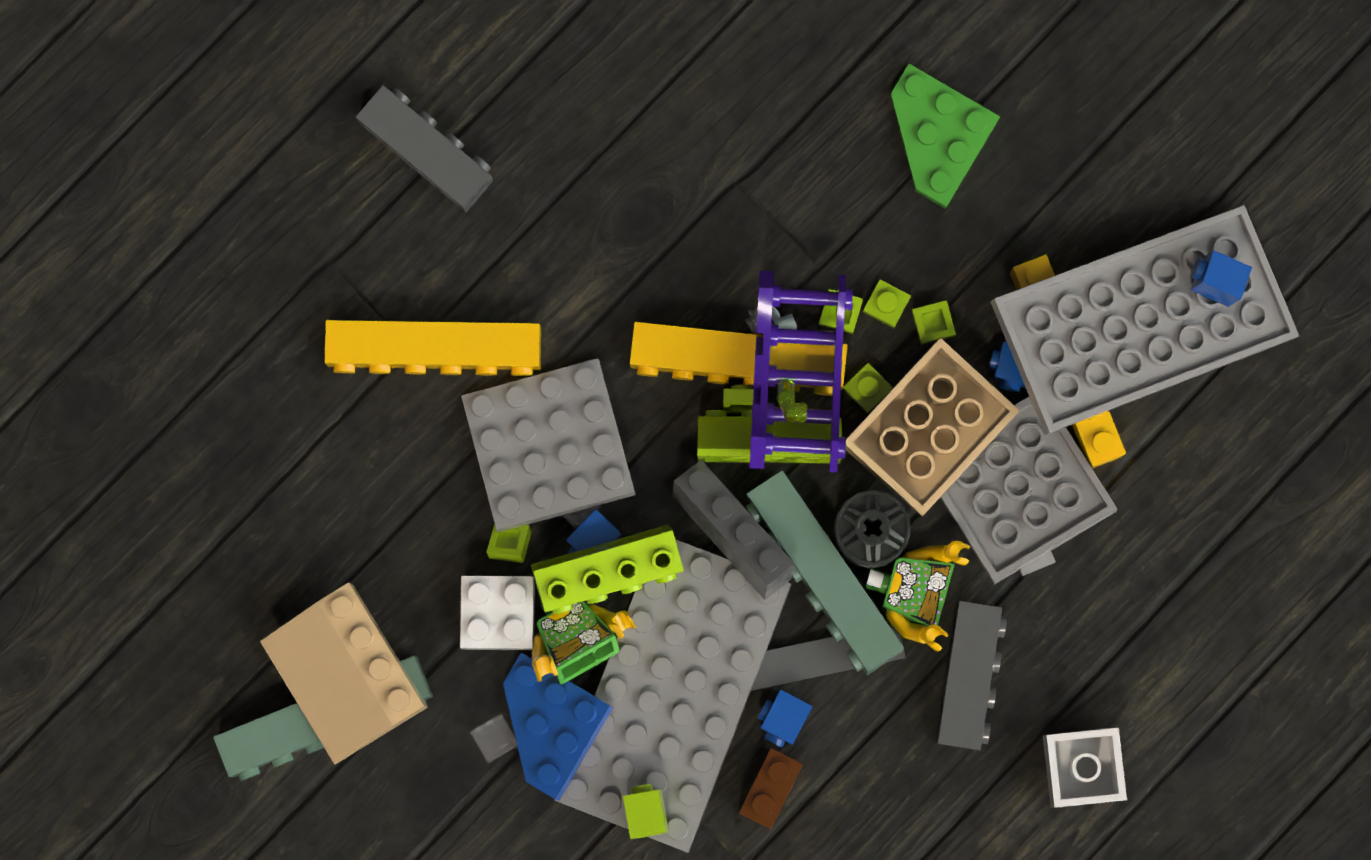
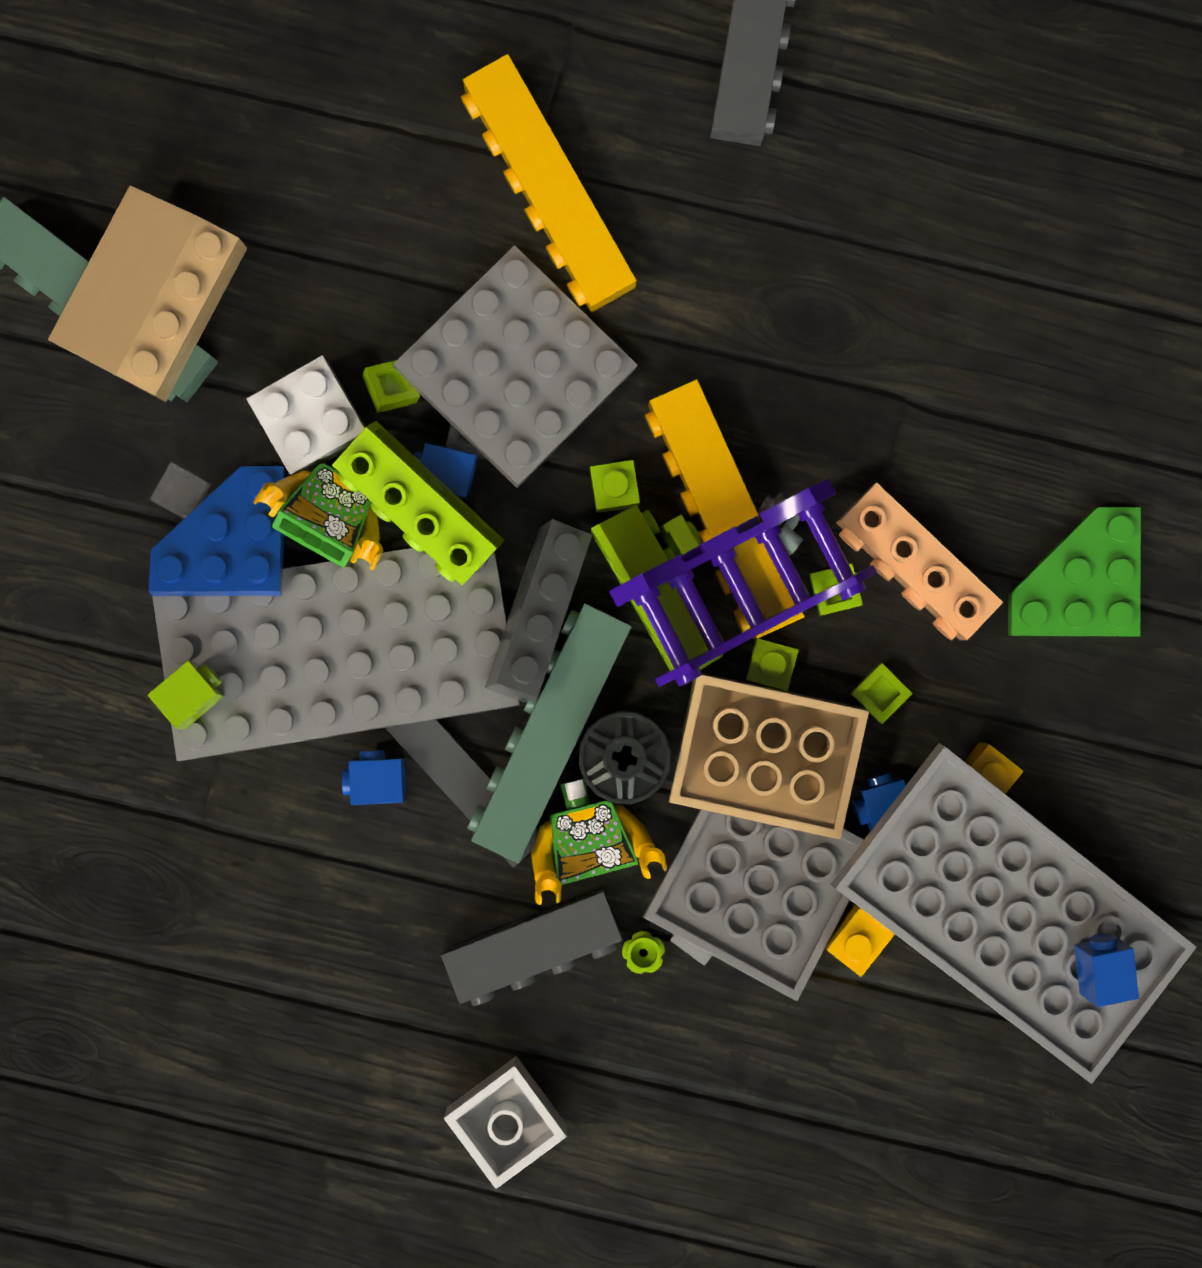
camera: 55 degrees right, 5 degrees up
reddish brown brick [739,748,803,829] -> none
clear neon green arm [777,379,807,424] -> none
lime plate [863,280,911,328] -> none
none -> lime brick [590,460,640,513]
none -> lime plate [622,931,665,974]
none -> light nougat brick [836,483,1003,641]

